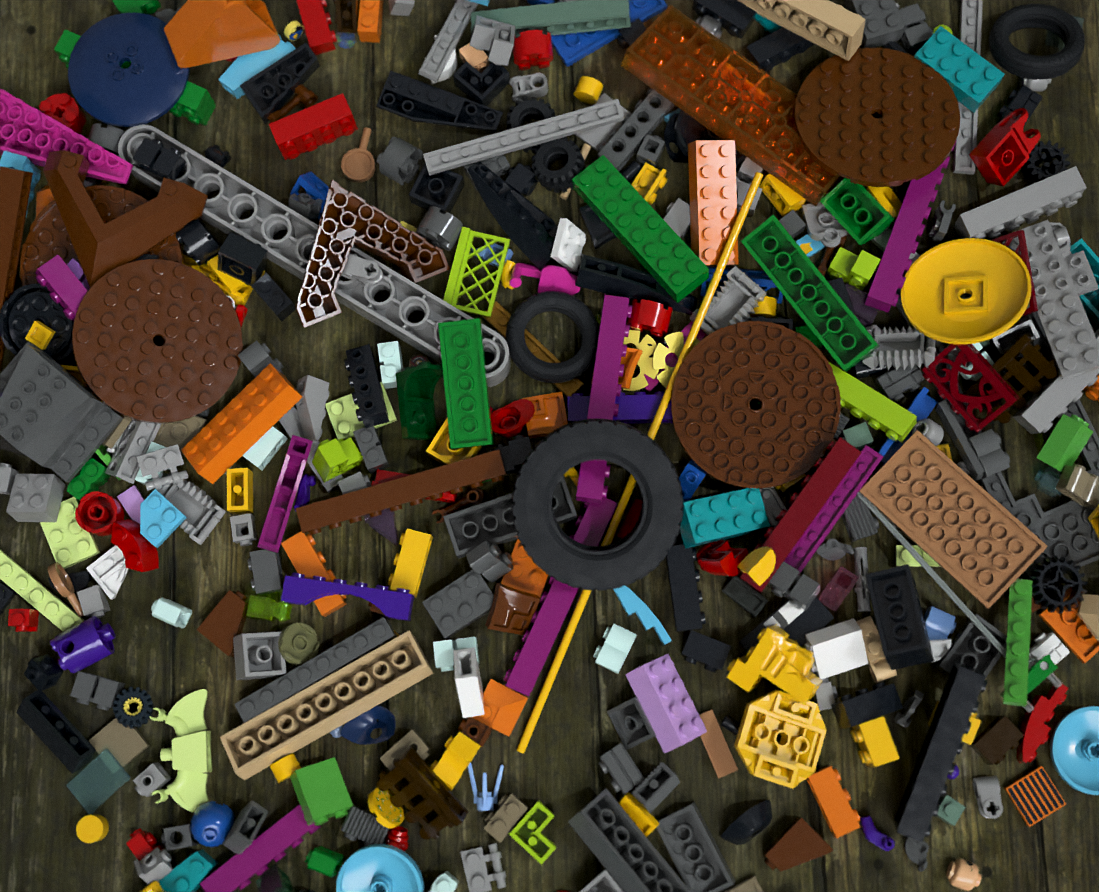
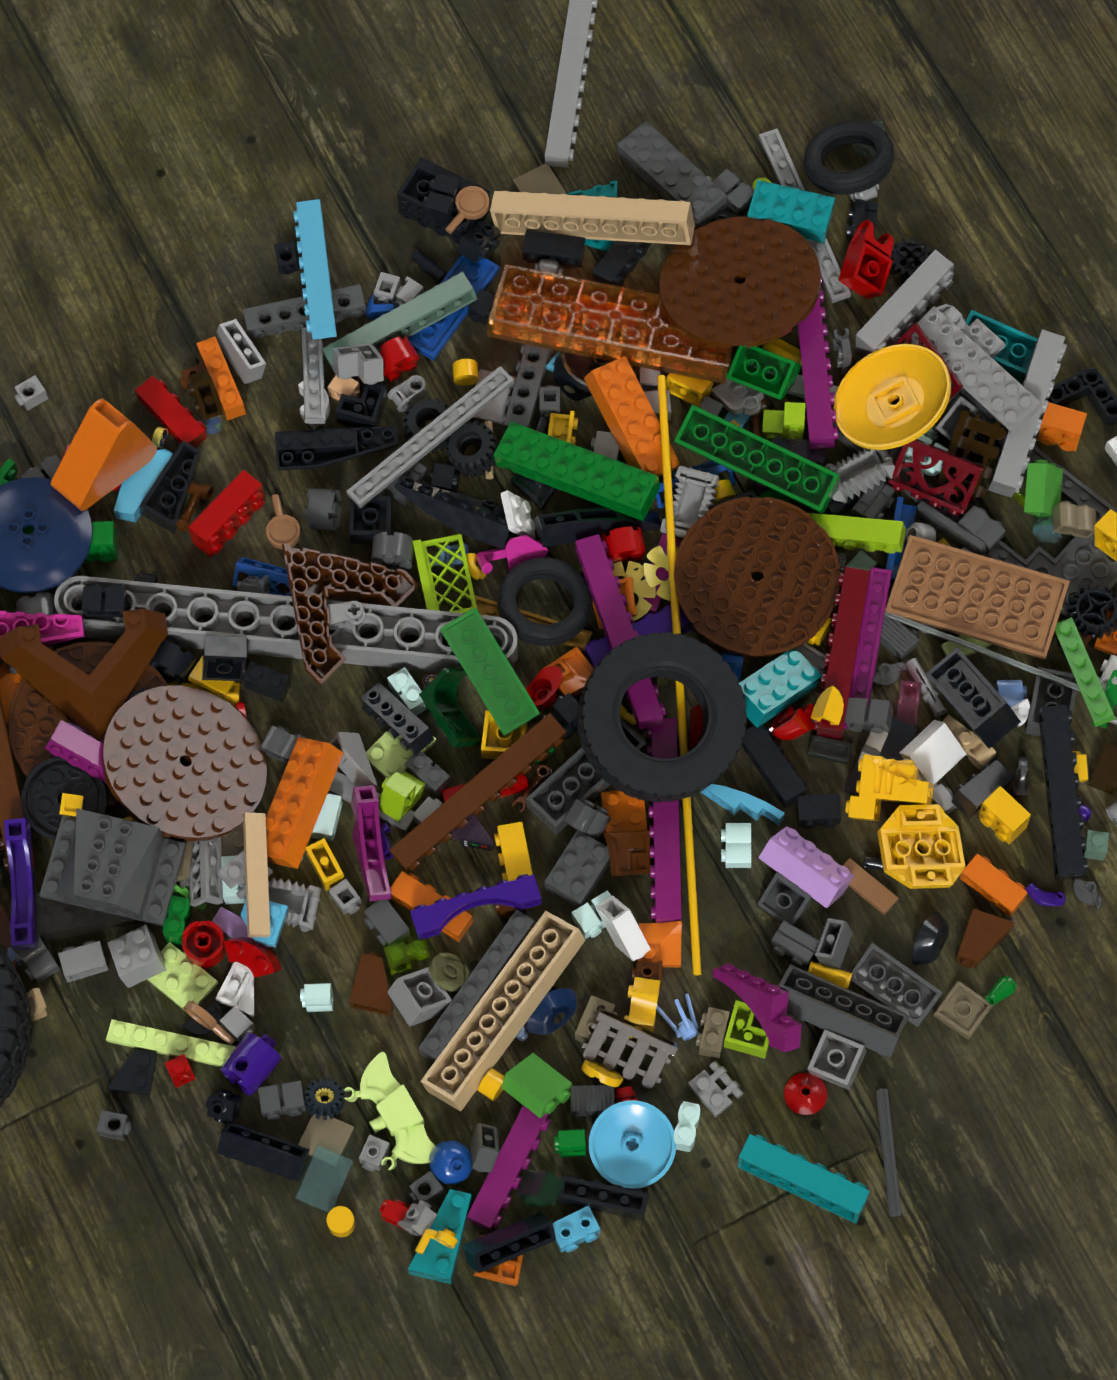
camera: 30 degrees left, 10 degrees down
none -> tan tile [243,812,270,938]
none -> magenta arch [713,964,802,1052]

